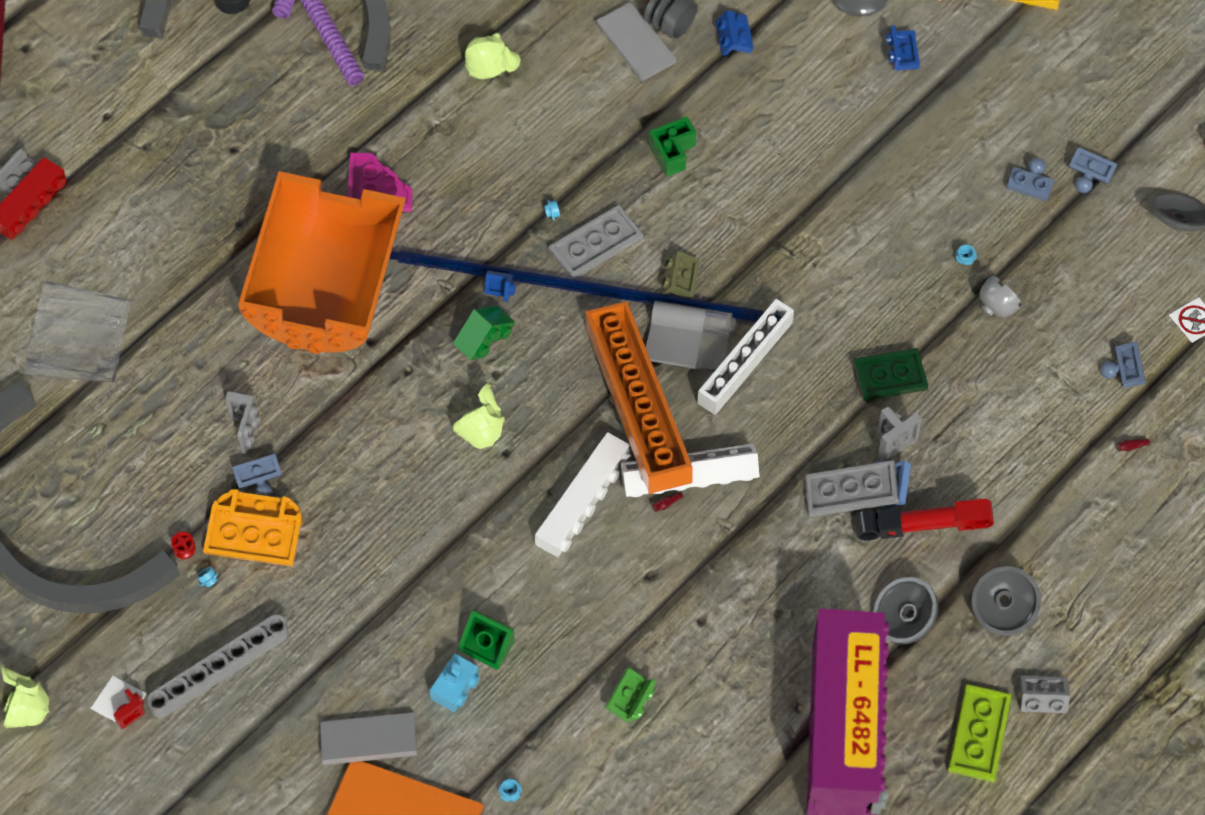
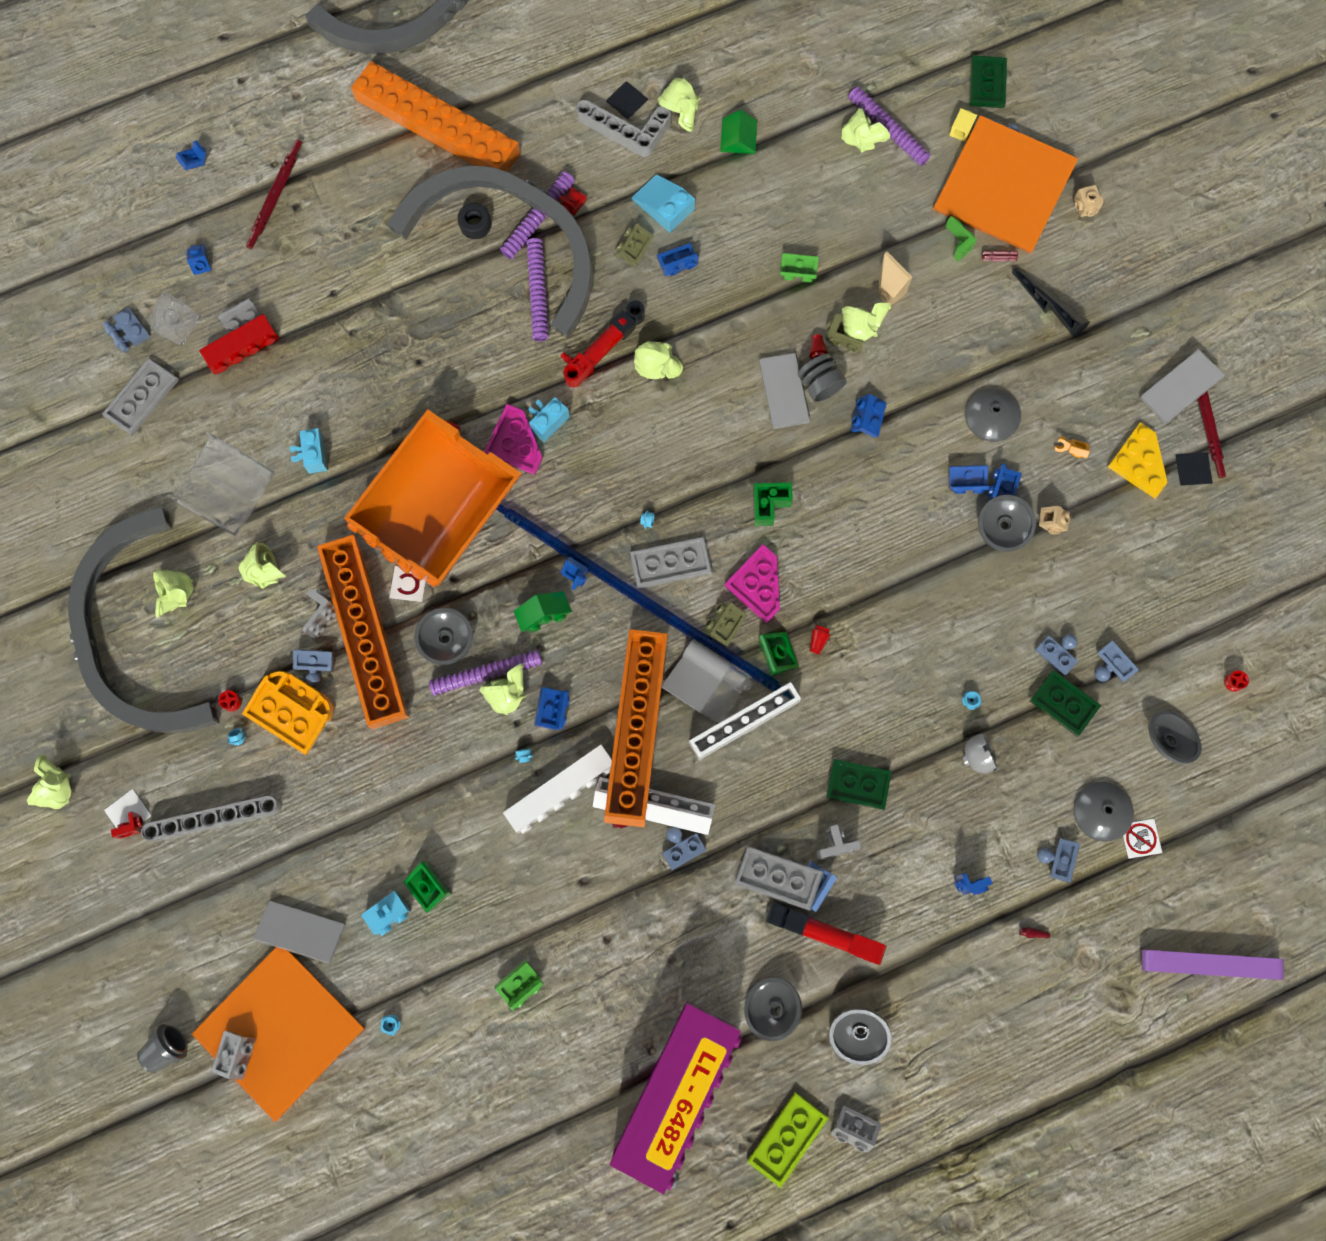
camera: 25 degrees right, 15 degrees up
none -> yellowish green head [153,569,194,618]
none -> yellowish green head [238,542,286,589]
none -> medium azure brick [290,428,328,474]
none -> orange brick [317,534,409,730]
none -> white sticker [389,566,426,602]
none -> dark grey dish [414,608,473,665]
none -> medium lavender piece [429,649,542,696]
none -> medium azure plate [514,749,534,763]
none -> medium azure brick [528,397,570,442]
none -> blue bracket [534,687,570,730]
none -> red piece [560,300,645,388]
none -> sand blue plate [662,826,706,870]
none -> dark pink plate [724,544,780,624]
none -> green slope [758,632,799,677]
none -> red cone [809,625,831,655]
none -> blue bracket [949,465,990,494]
none -> blue bracket [954,873,993,895]
none -> dark grey dish [978,495,1036,552]
none -> dark green plate [1029,670,1101,737]
none -> tan brick [1039,506,1070,534]
none -> dark grey dish [1073,782,1134,842]

